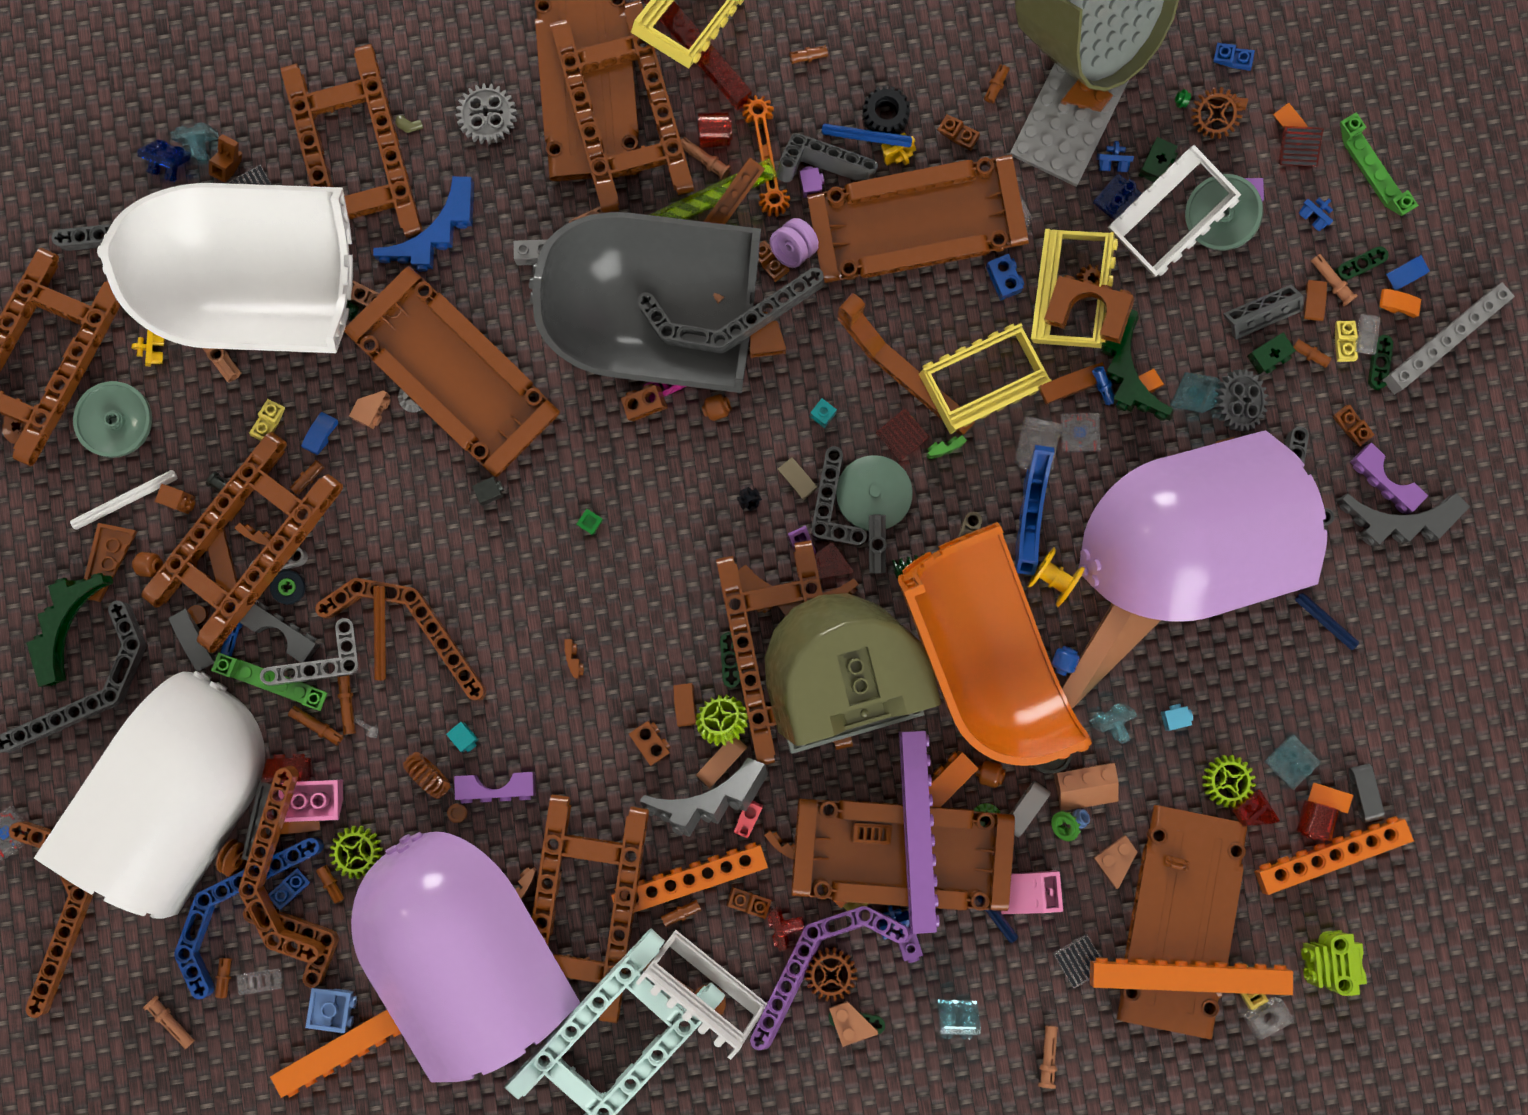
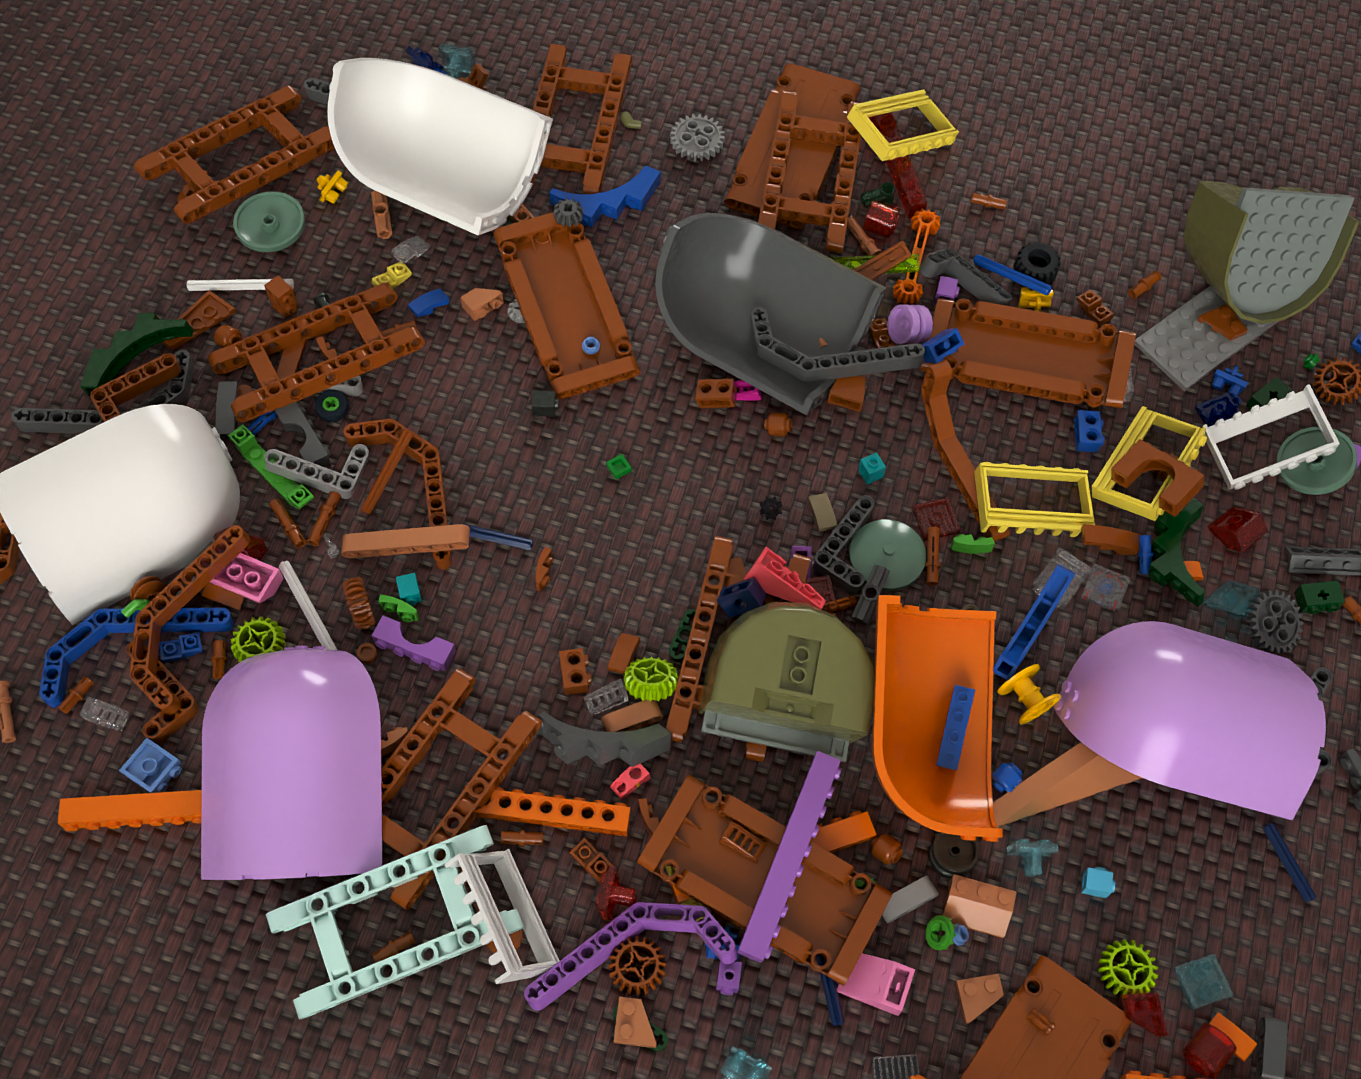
camera: 25 degrees right, 20 degrees down
none -> dark orange beam [90,353,181,422]
none -> bright green arm [121,599,150,618]
none -> white axle [279,561,337,650]
none -> nougat beam [341,524,470,558]
none -> dark orange pin [372,930,417,963]
none -> bright green slope [379,594,419,622]
none -> clear slope [391,236,430,264]
none -> dark blue axle [462,523,533,550]
none -> dark grey gear [553,197,583,228]
none -> medium blue plate [582,337,600,354]
none -> clear slope [583,679,628,716]
none -> dark blue brick [717,577,767,618]
none -> coral wedge [744,547,826,609]
none -> dark orange axle [824,595,858,613]
none -> clear green piece [860,182,895,208]
none -> blue brick [922,328,964,364]
none -> dark orange pin [925,527,941,585]
none -> blue brick [936,685,975,771]
none -> clear red slope [1207,506,1268,552]

